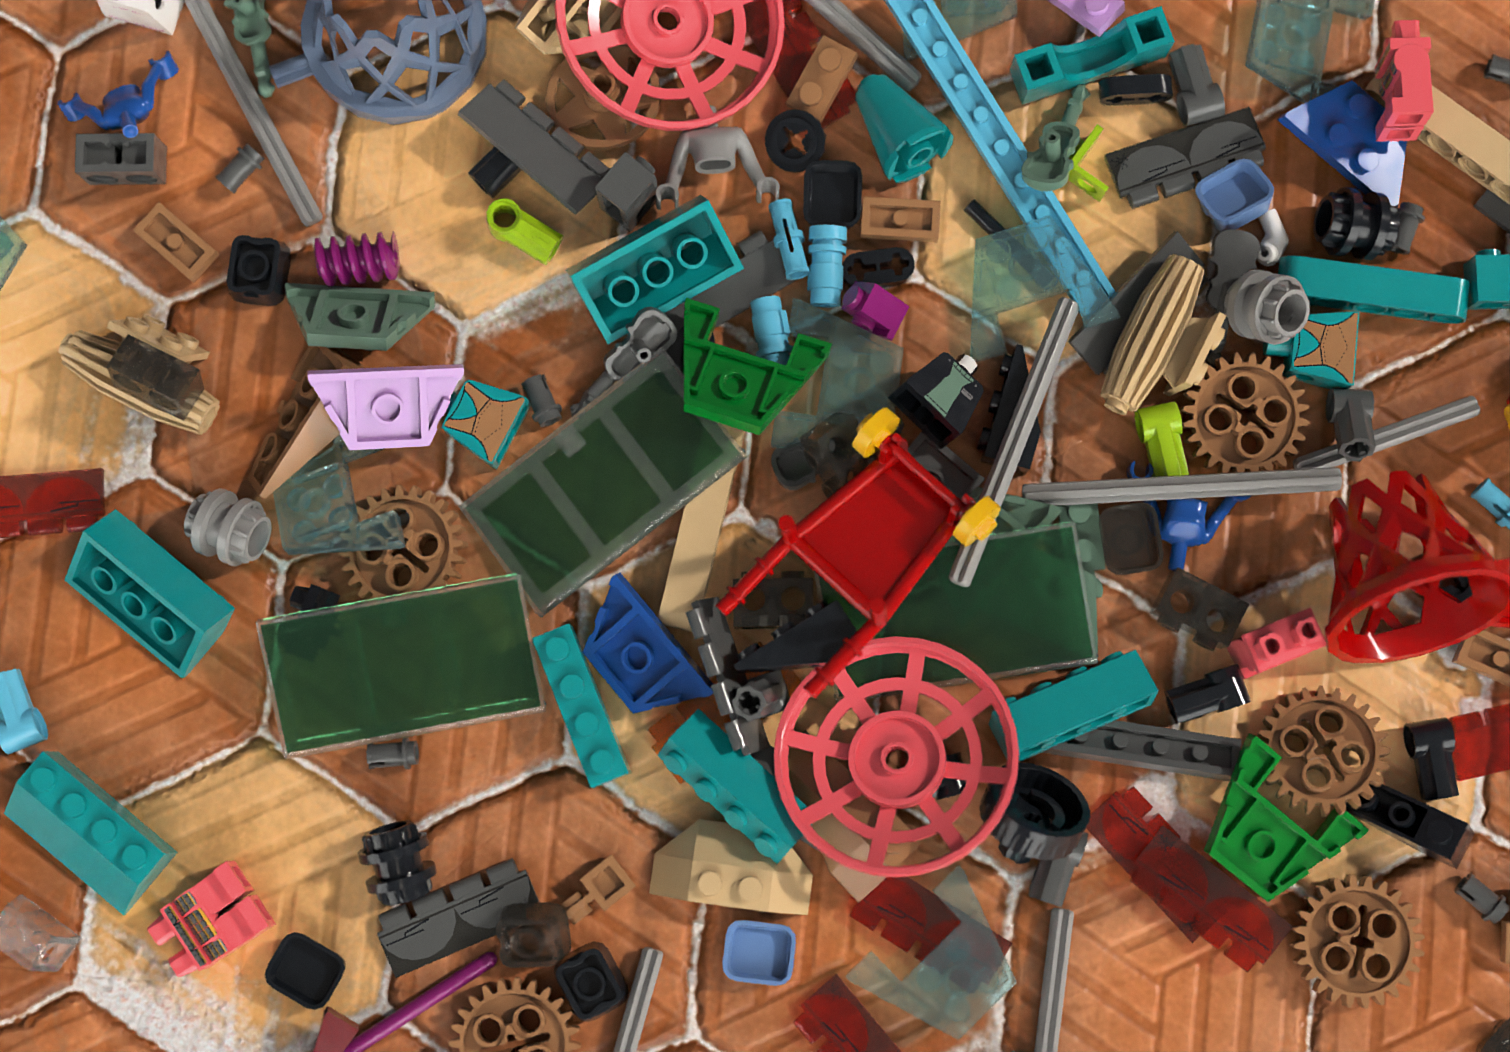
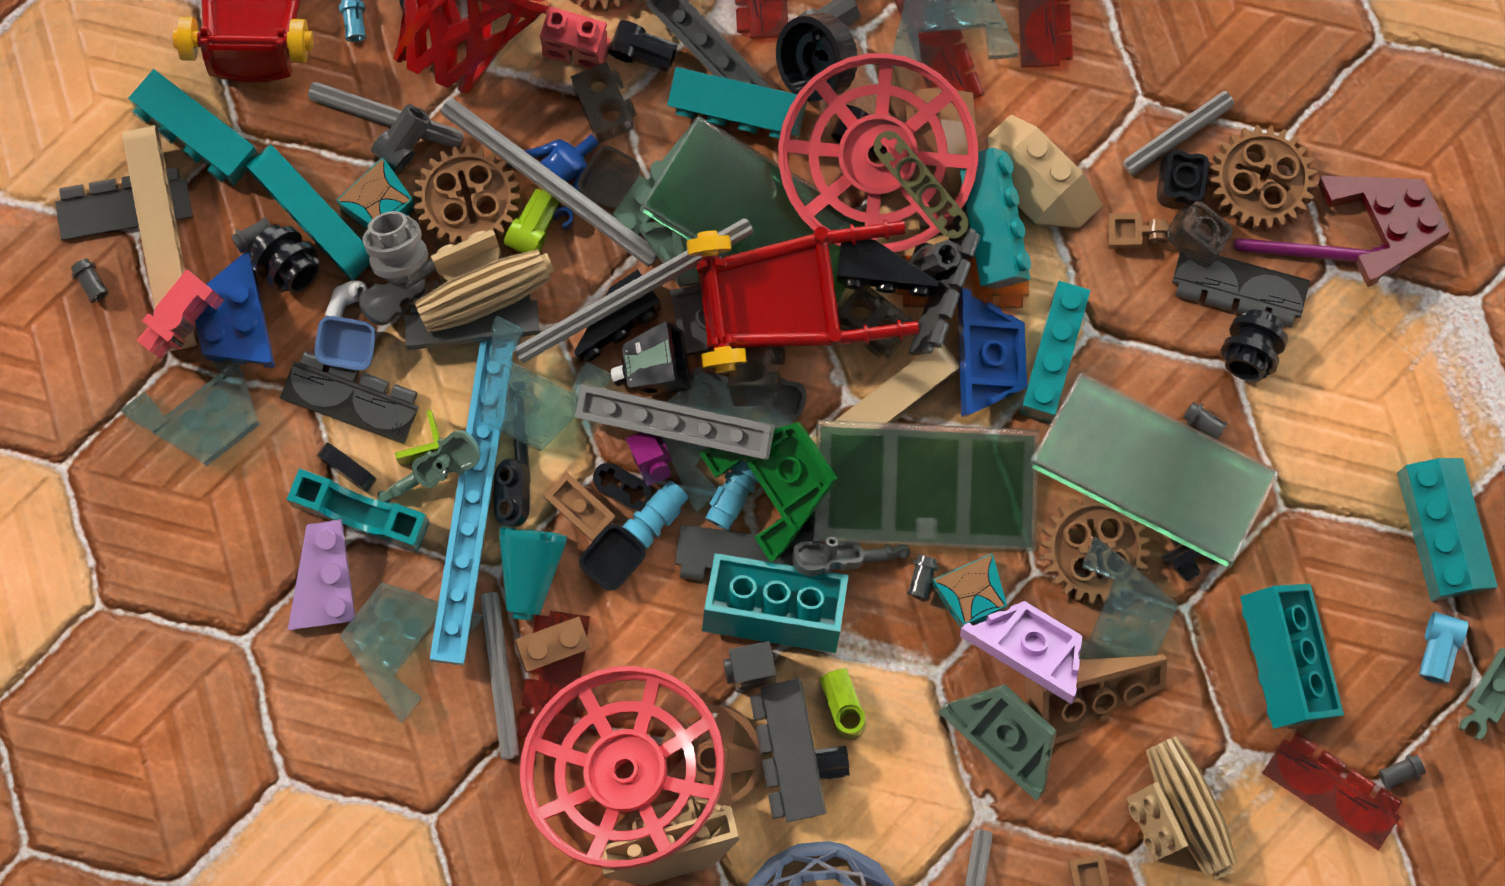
camera: 145 degrees left, 5 degrees down
clear smoke brick [107,334,204,421] -> none
coral hips [147,860,276,977] -> none
light grey piece [184,488,272,566] -> none
black piece [227,235,291,306] -> none
black piece [265,932,346,1010] -> none
magenta piece [314,231,400,286] -> none
light grey piece [656,105,780,210] -> none
medium blue piece [723,920,796,986] -> none
black gear [765,110,827,172] -> none
medium azure pin [768,199,810,280] -> none
dark grey piece [1167,44,1225,127] -> none
none -> black plate [494,459,530,527]
none -> light grey plate [575,384,775,459]
none -> olive beam [874,131,968,238]

